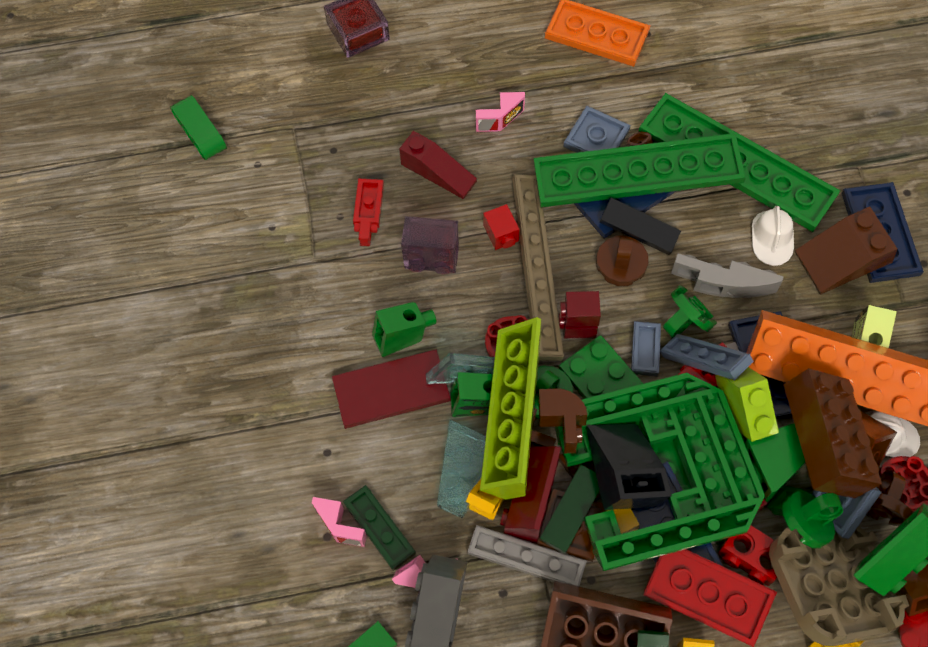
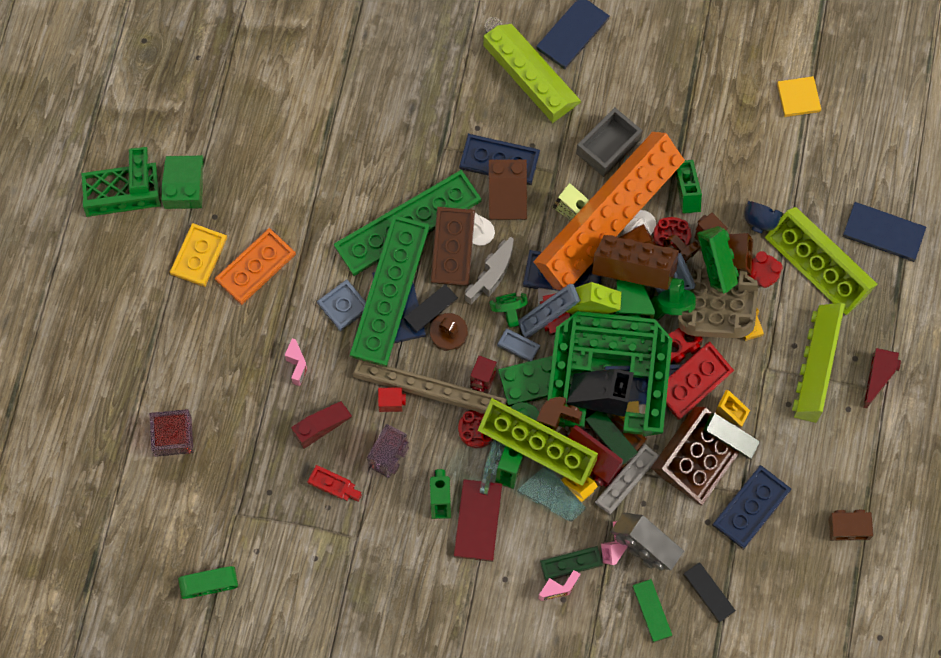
camera: 70 degrees left, 5 degrees up
reddish brown tile [627,132,653,146] -> none
none -> reddish brown tile [431,207,475,286]

